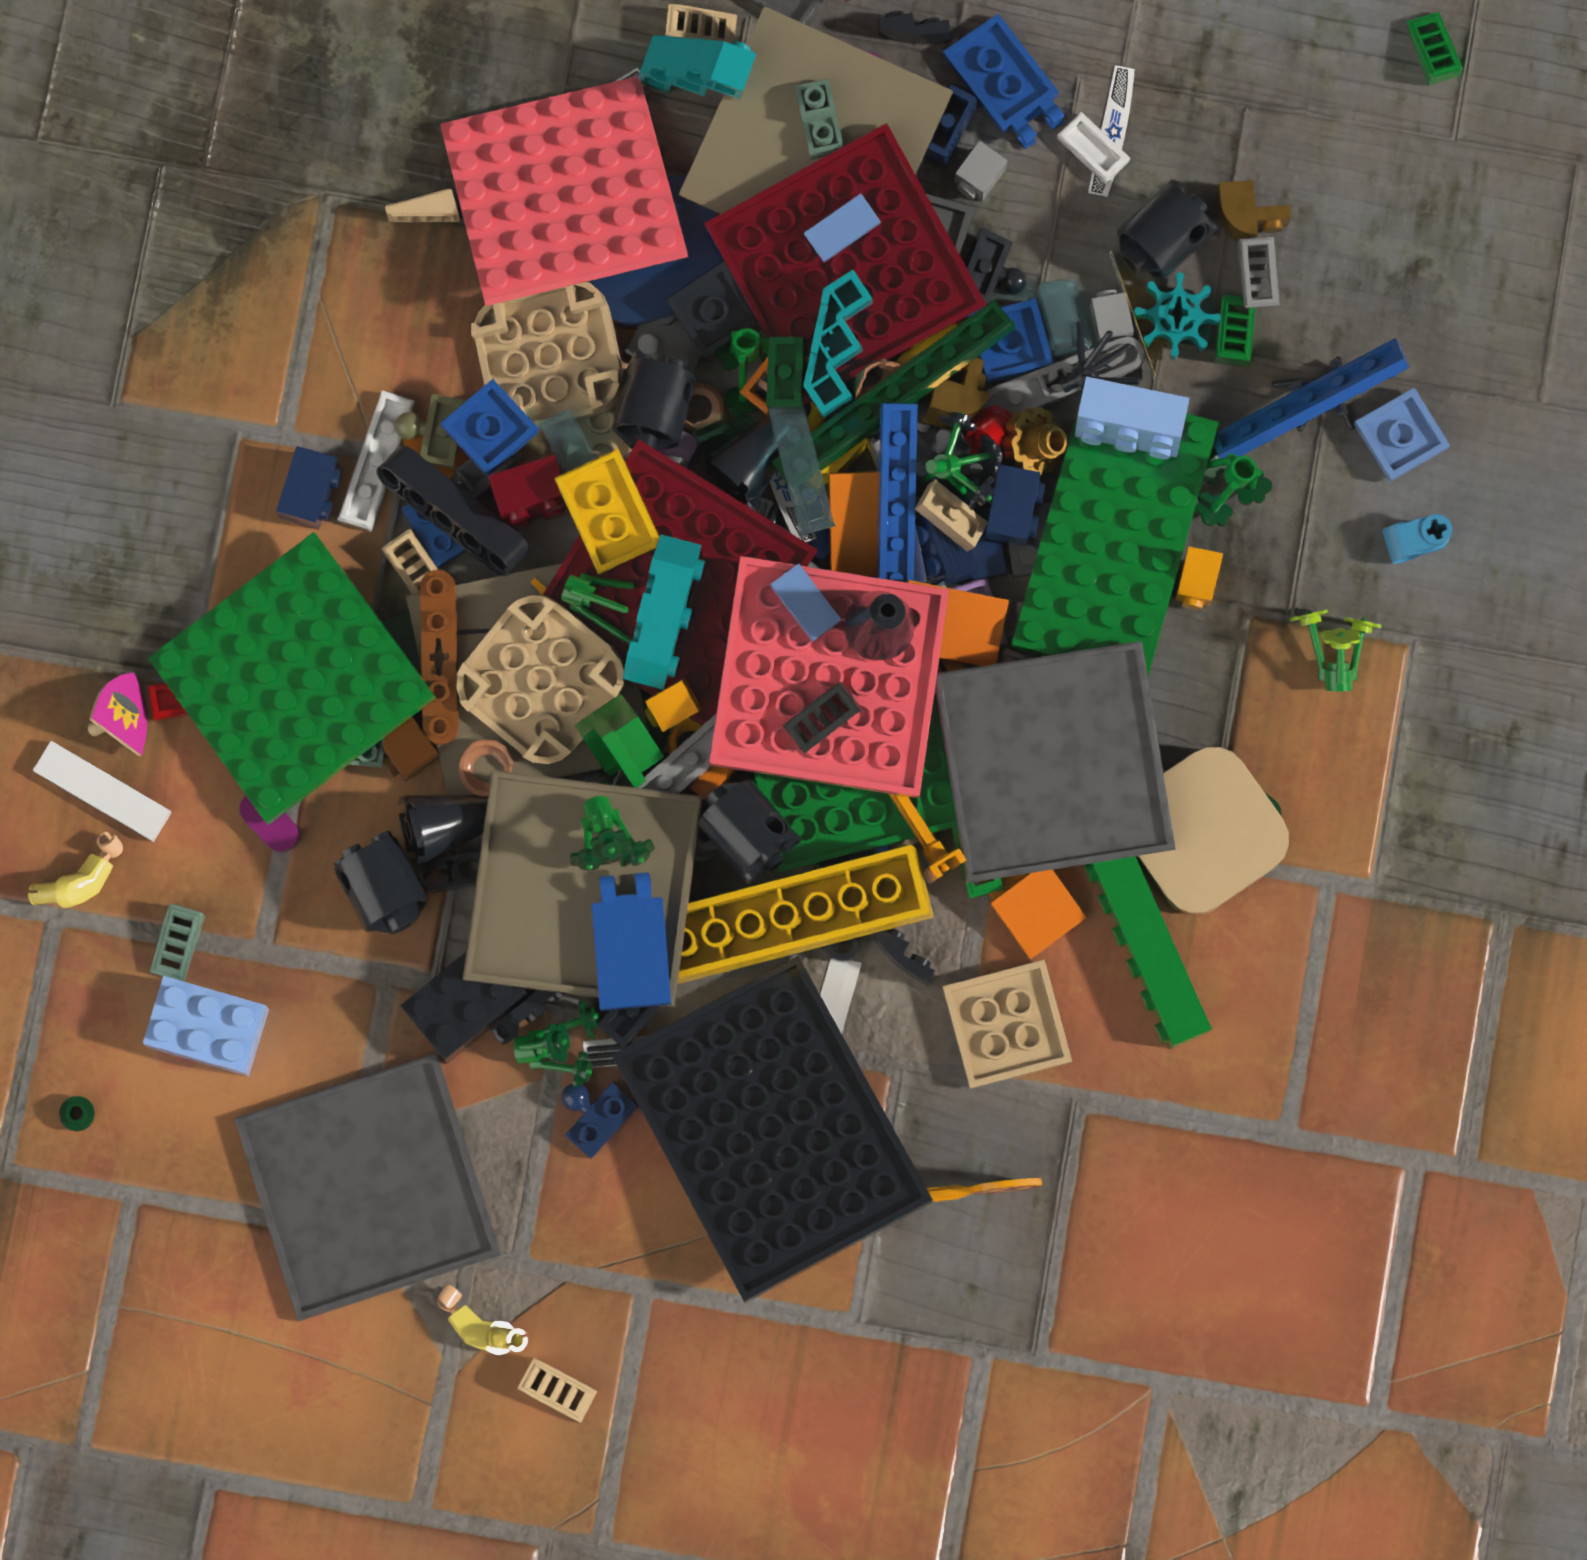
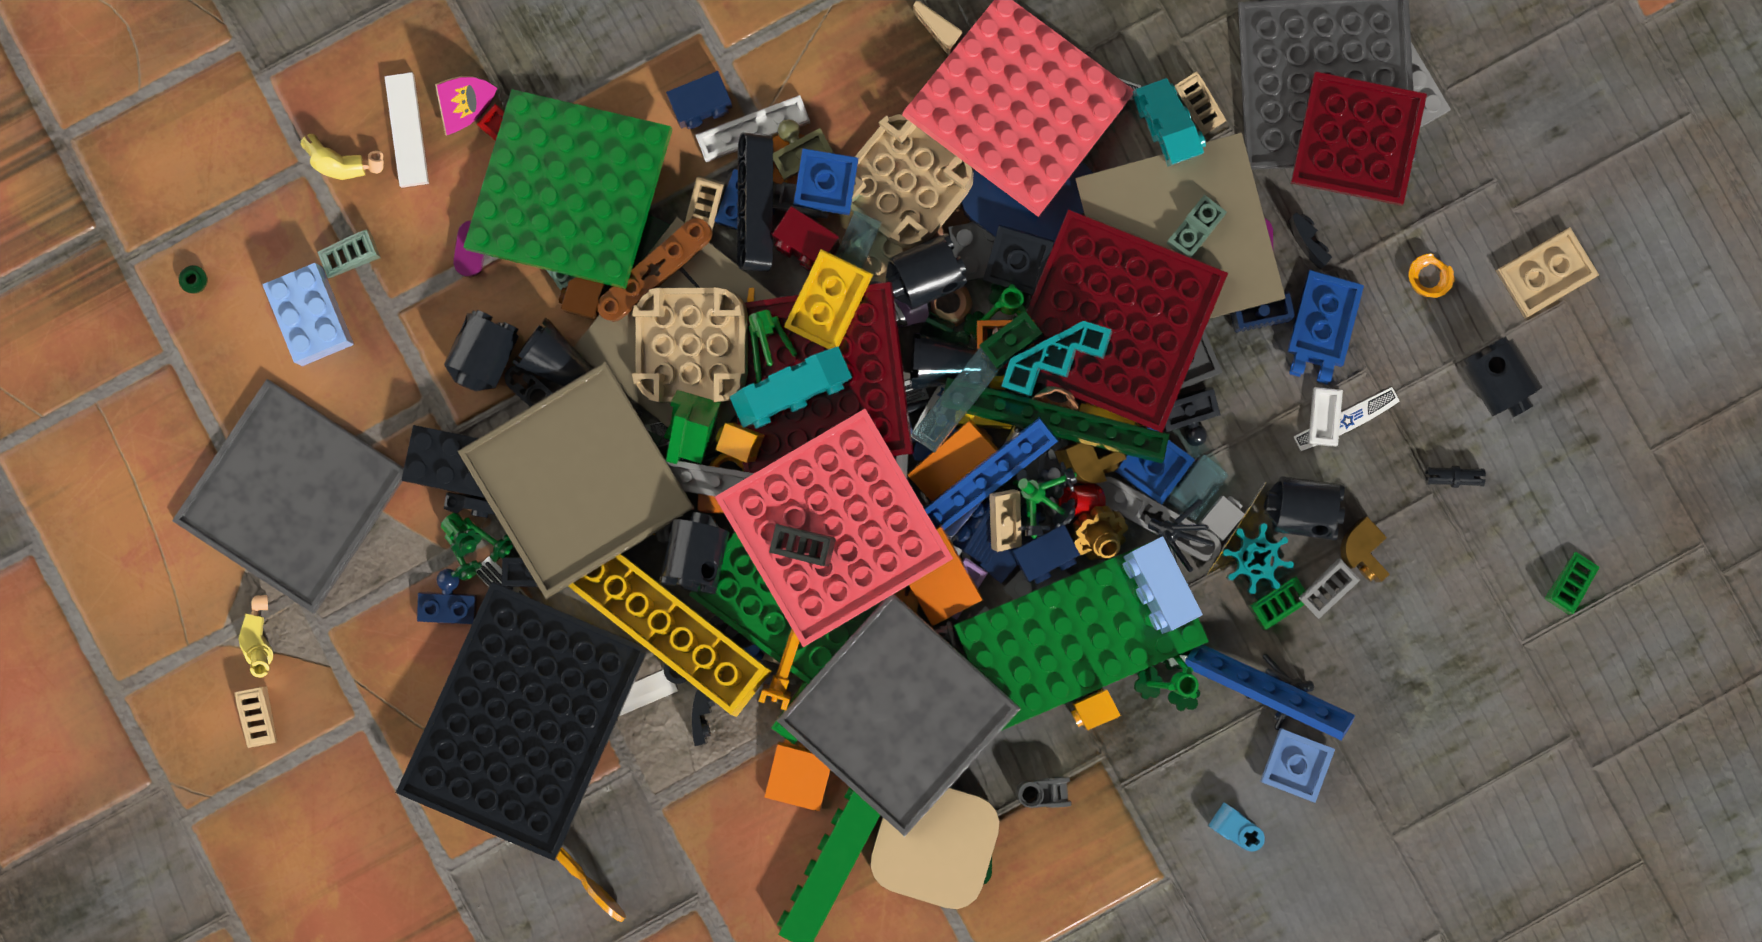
camera: 55 degrees right, 5 degrees up
nougat piece [459,739,514,797] -> none
plant [570,796,655,871] -> none
blue tile [591,872,672,1011] -> none
medium blue tile [770,564,841,642] -> none
medium blue tile [804,194,881,263] -> none
cone [844,591,915,661] -> none
tan plate [942,960,1072,1089] -> none
light grey brick [954,141,1008,202] -> none
plant [1290,609,1382,692] -> none
none -> dark grey piece [1015,776,1072,808]
none -> black pin [1425,466,1486,488]

